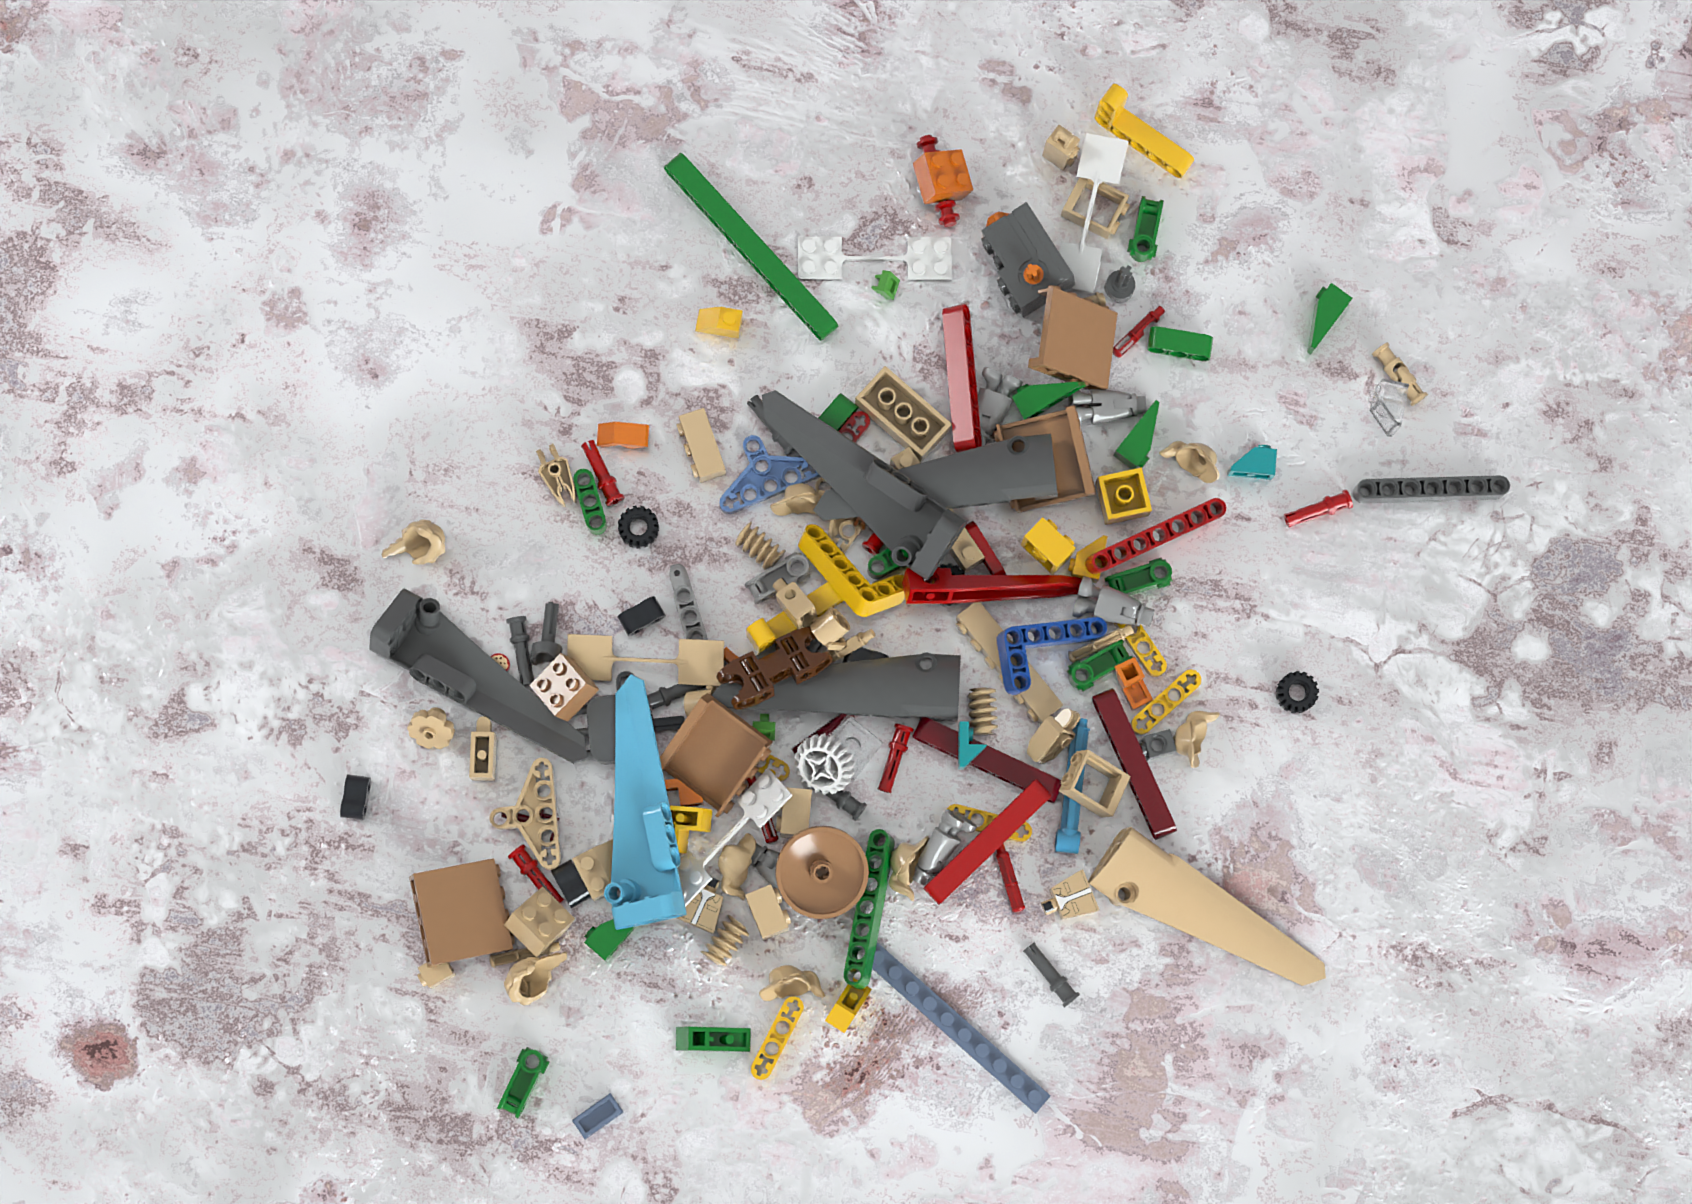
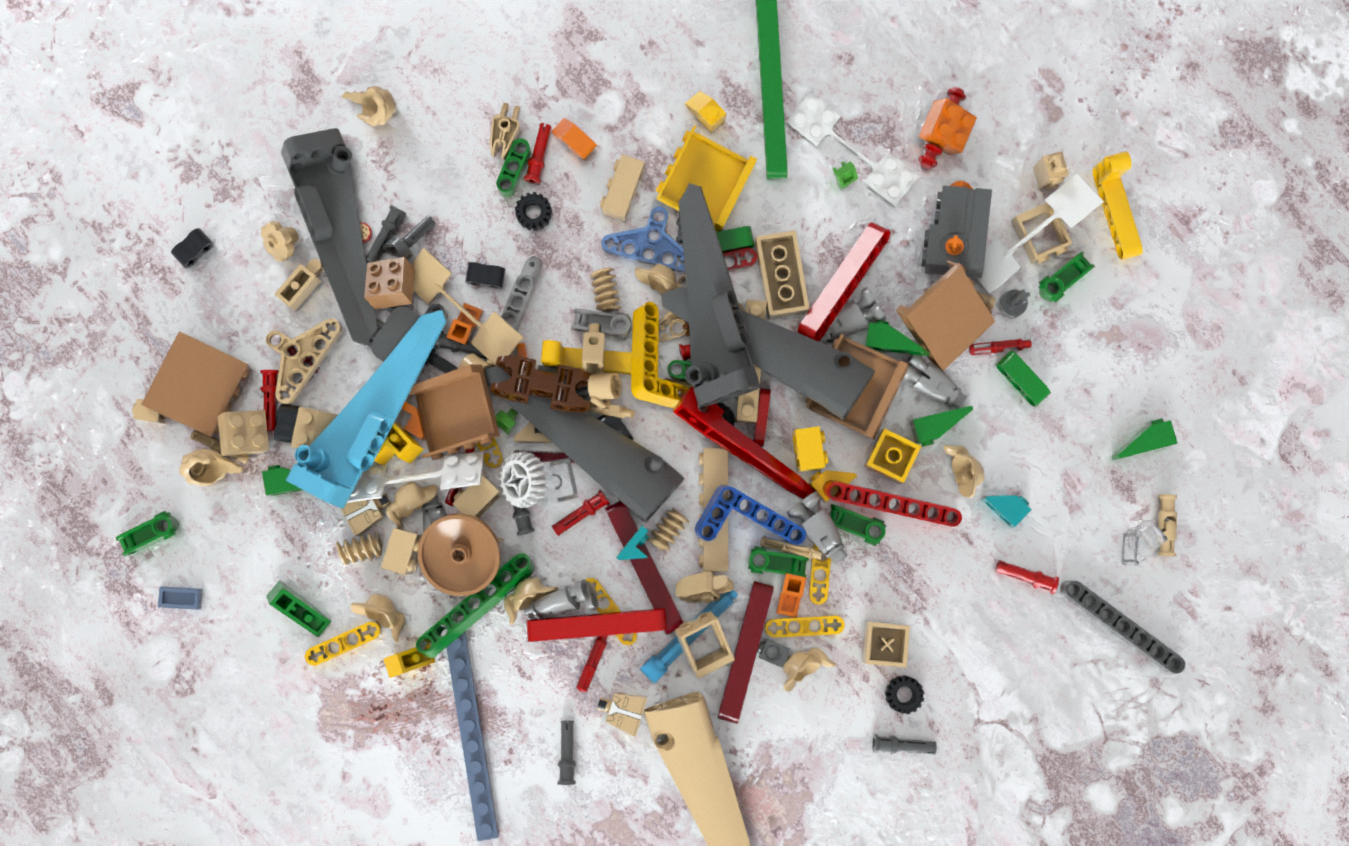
camera: 45 degrees right, 5 degrees up
none -> orange slope [446,303,484,345]
none -> tan slope [514,422,553,443]
none -> yellow panel [656,126,757,231]
none -> tan brick [862,621,910,668]
none -> dark grey pin [872,734,937,755]

